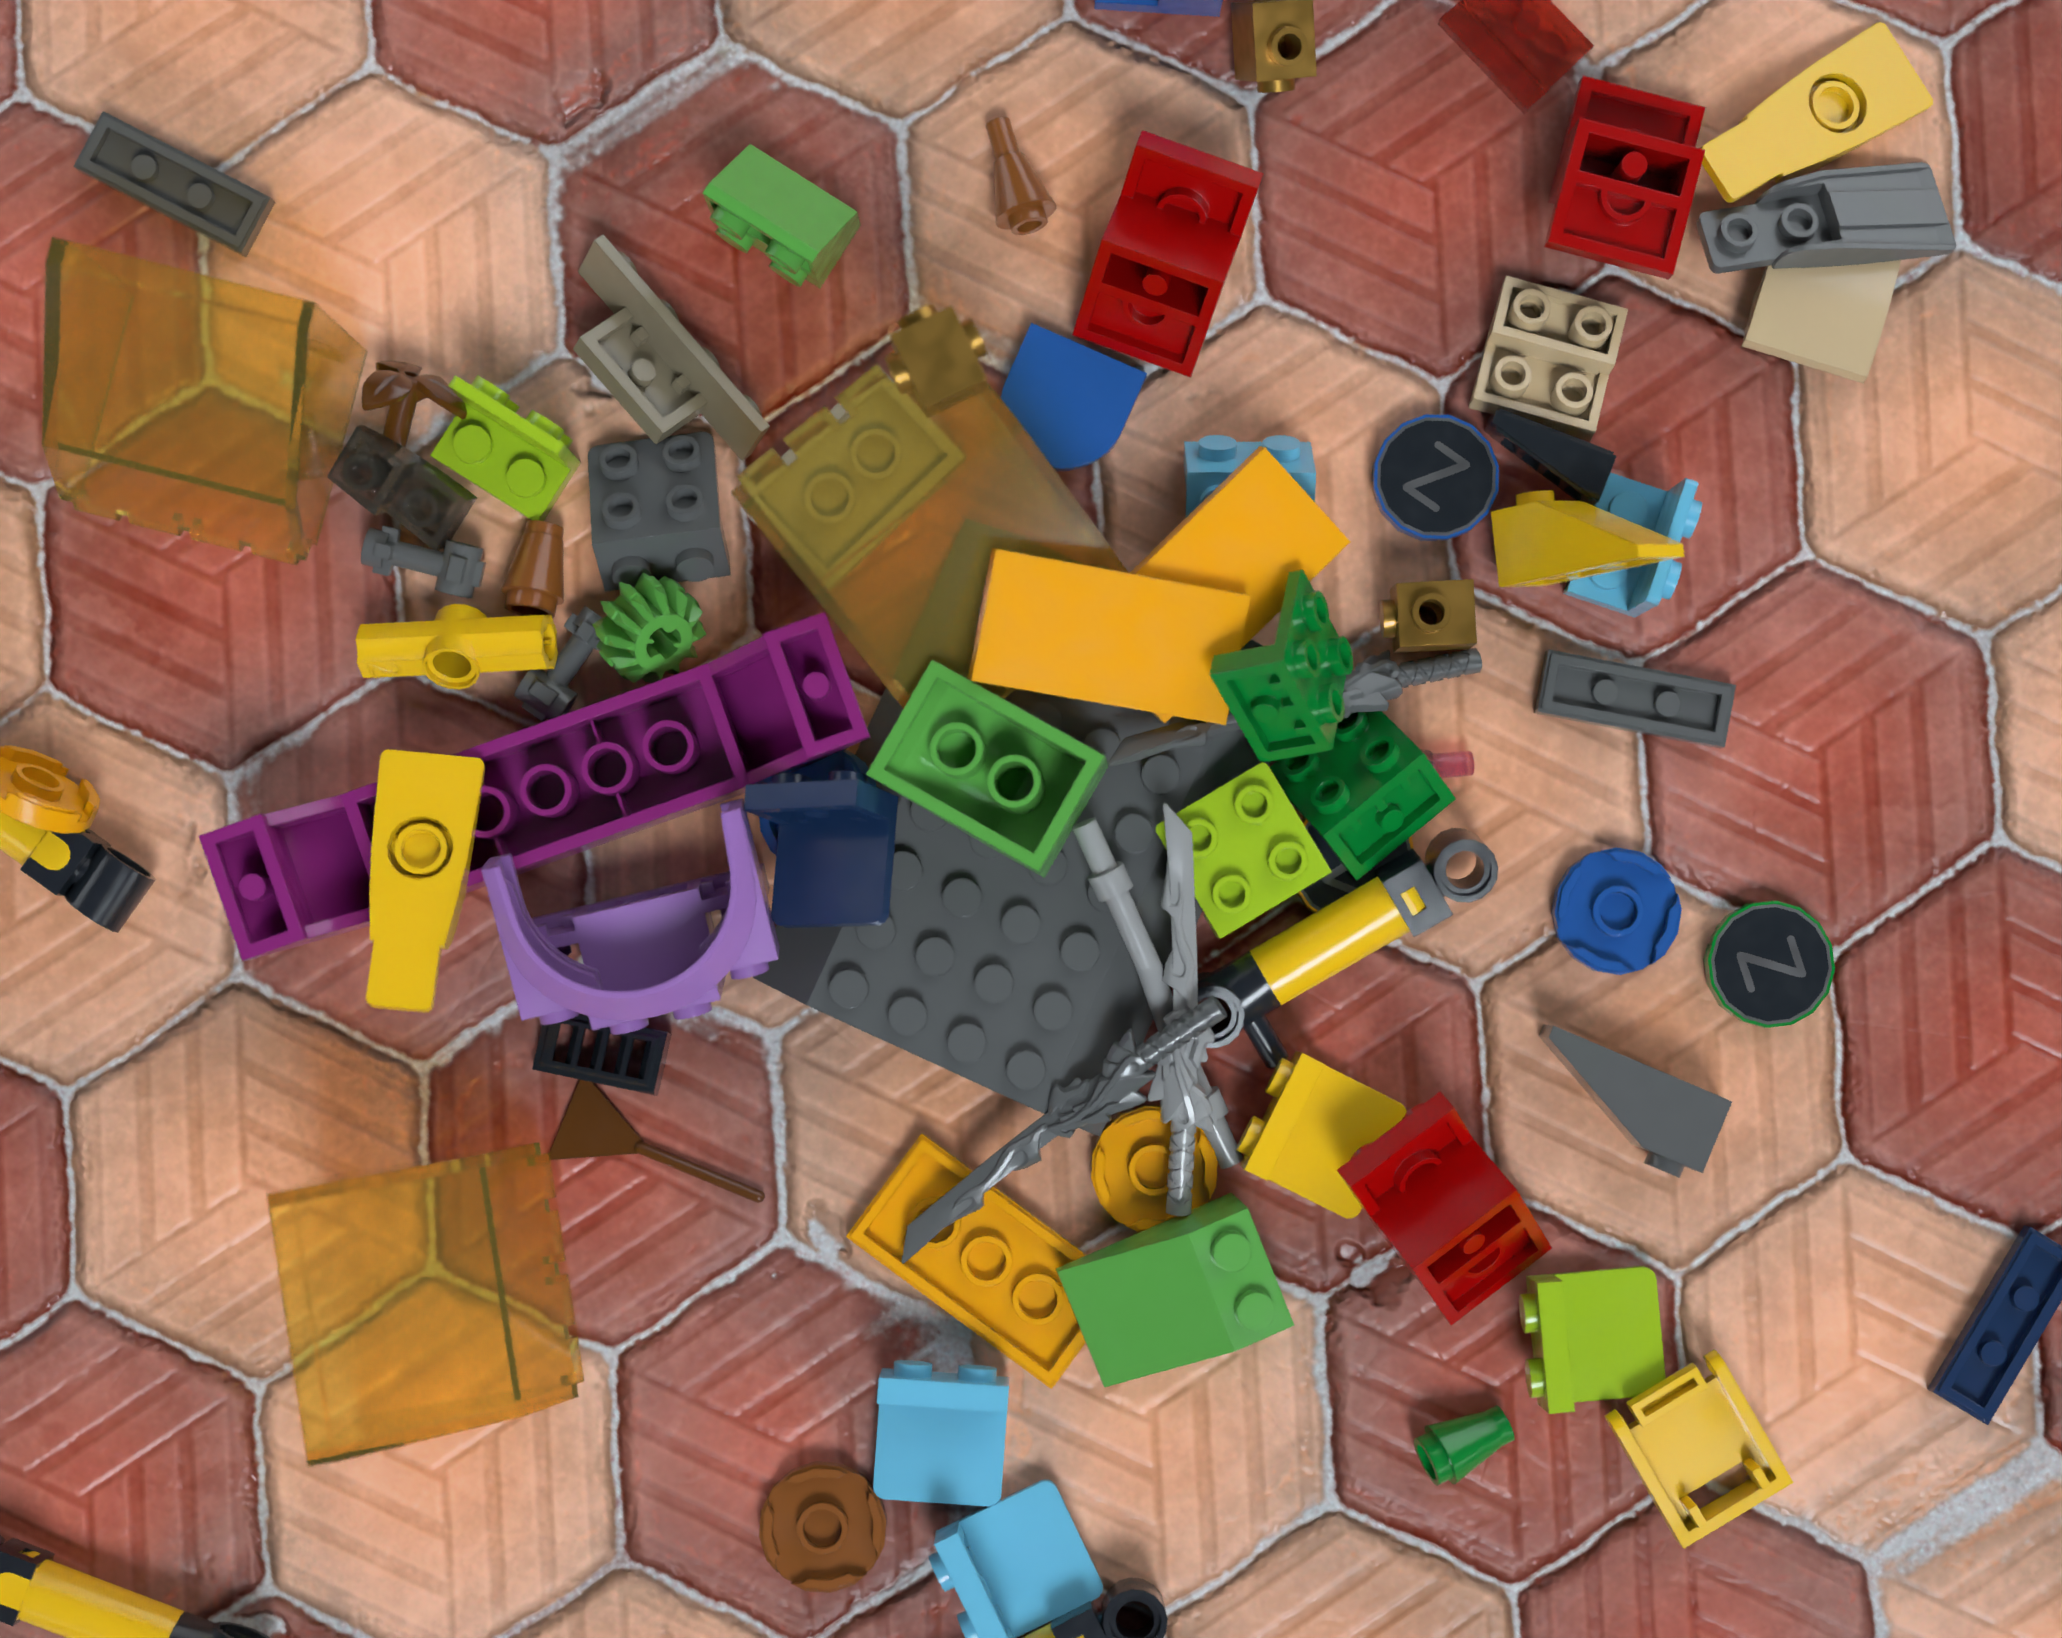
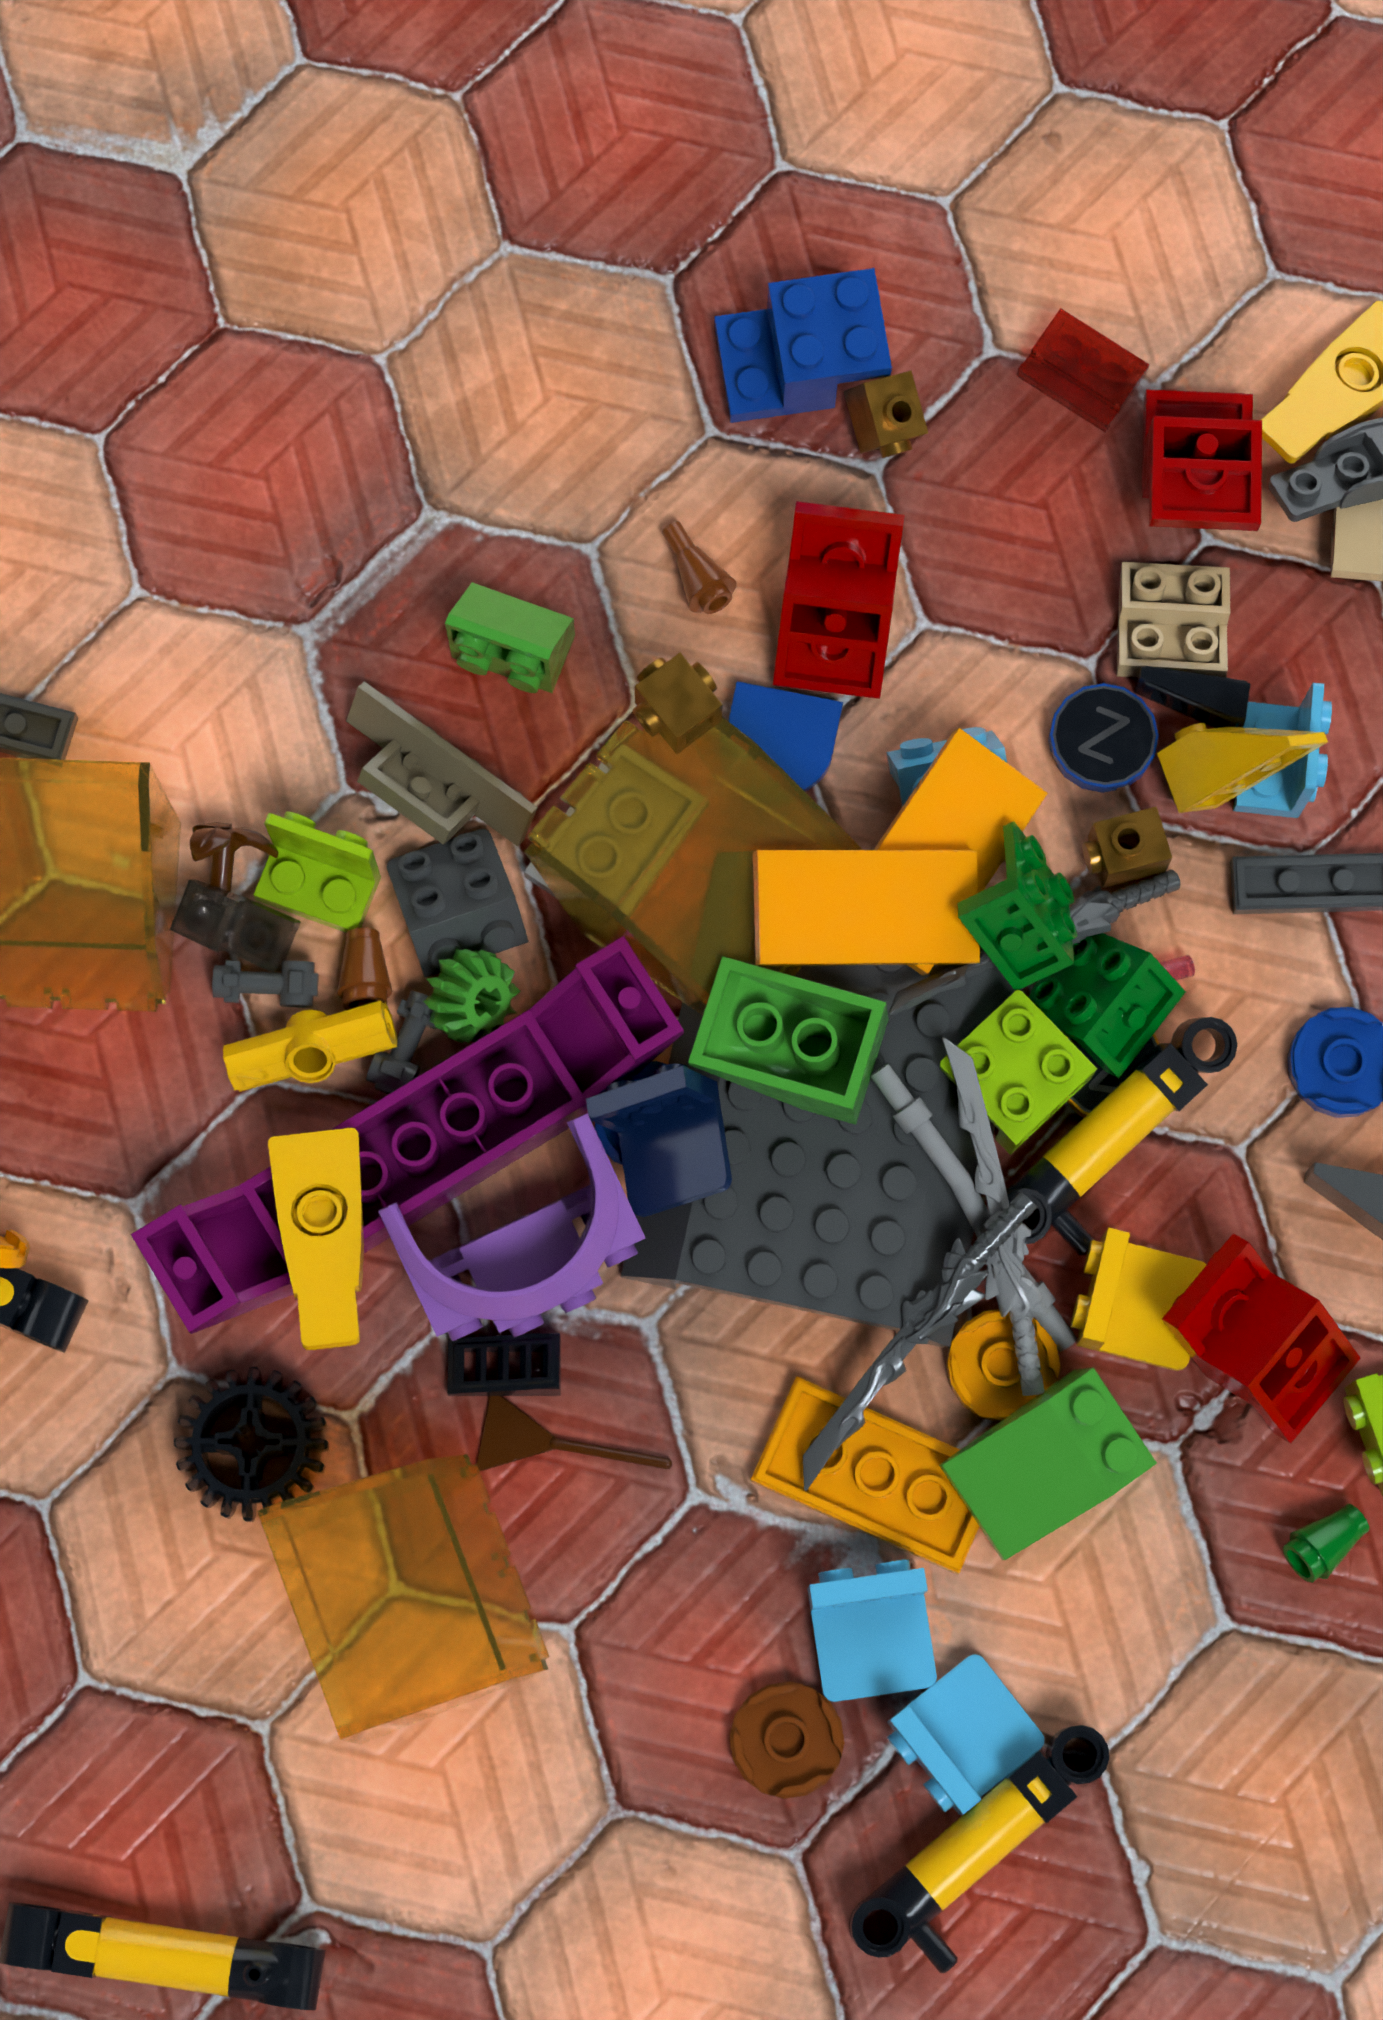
camera: 10 degrees left, 10 degrees down
none -> black gear [174,1367,329,1522]

